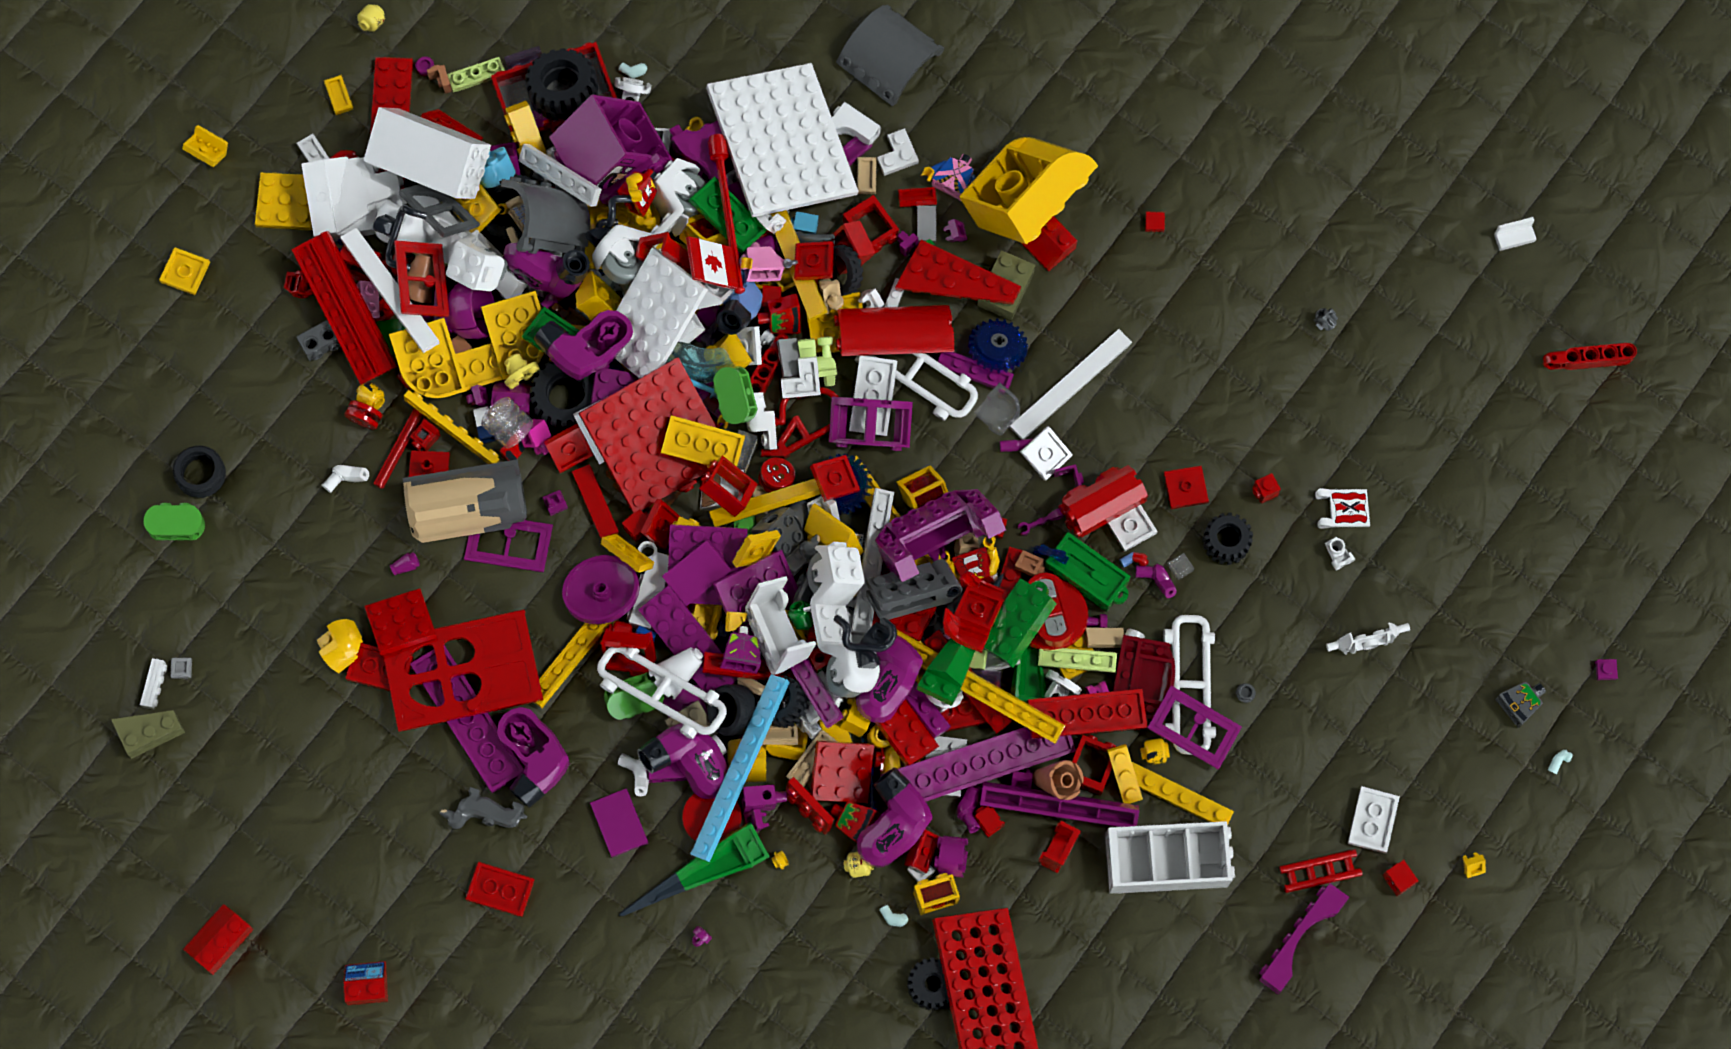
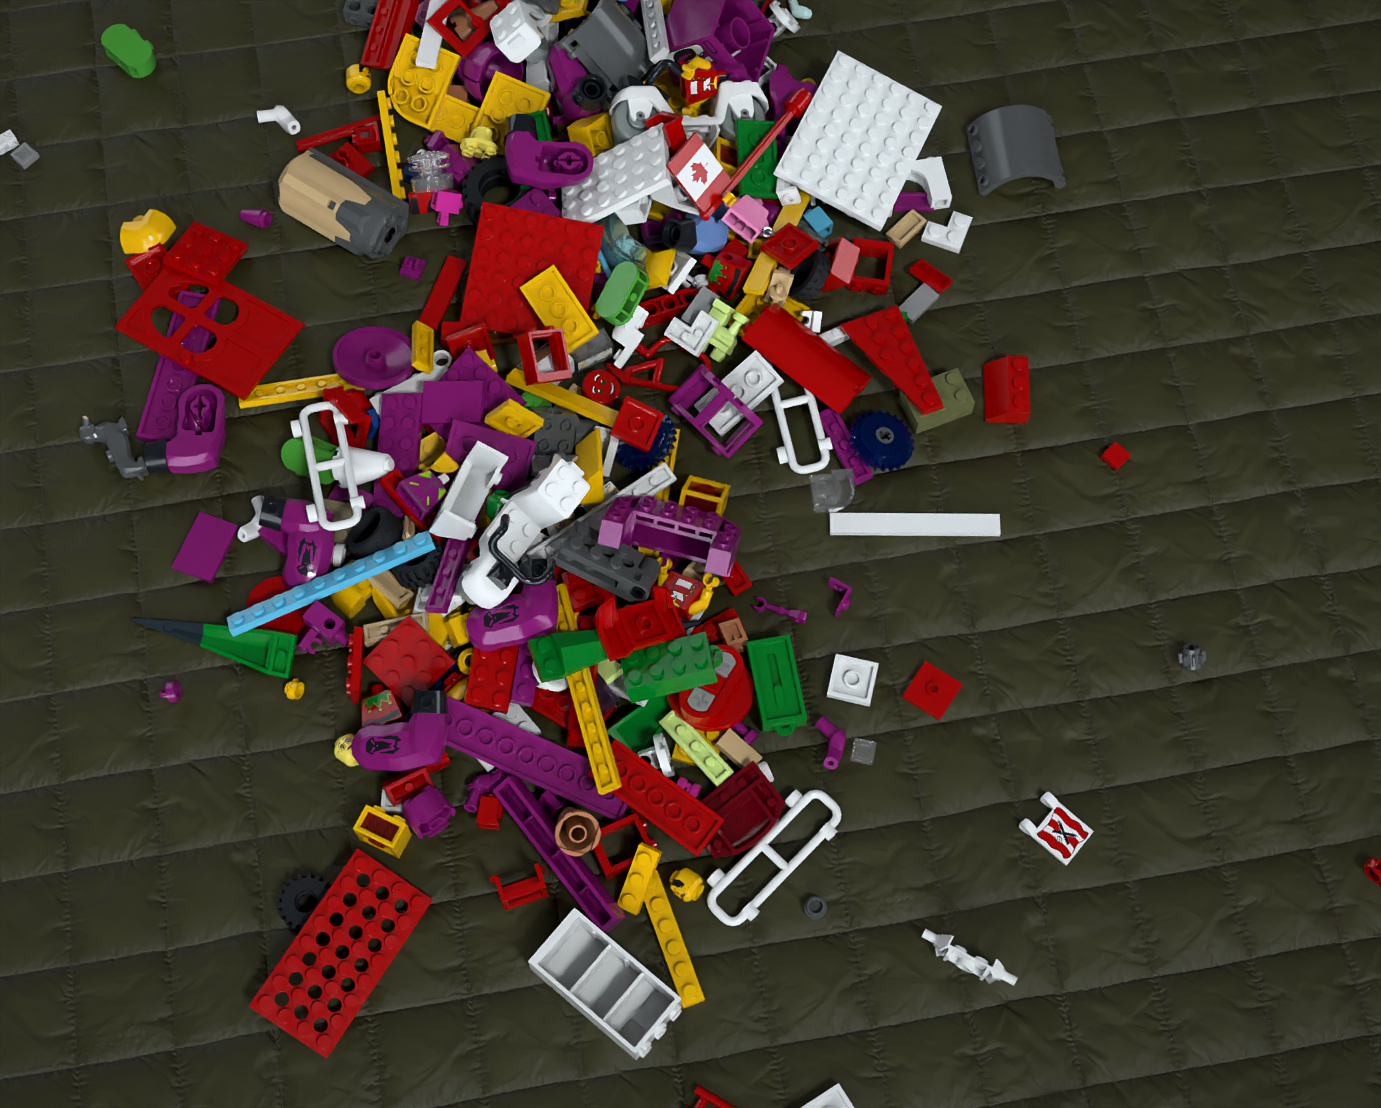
camera: 45 degrees right, 5 degrees down
black tyre [173,445,226,498] -> none
red head [344,400,383,430] -> none
magenta door [464,520,553,572] -> none
red tile [465,862,535,917] -> none
red tile [544,424,593,473] -> none
light aqua arm [879,905,908,927] -> none
magenta tile [897,231,919,257] -> none
torso [921,154,976,201] -> none
magenta tile [944,219,967,242] -> none
yellow brick [959,137,1098,245] -> none
magenta piece [1000,439,1033,452] -> none
white tile [1020,427,1073,480] -> none
clear blue piece [1032,544,1069,565] -> none
red brick [1058,465,1148,538] -> none
arm [1119,552,1149,568] -> none
magenta door [1147,685,1242,770] -> none
black tyre [1202,512,1253,565] -> none
red brick [1252,473,1281,504] -> none
white plate [1325,537,1355,570] -> none

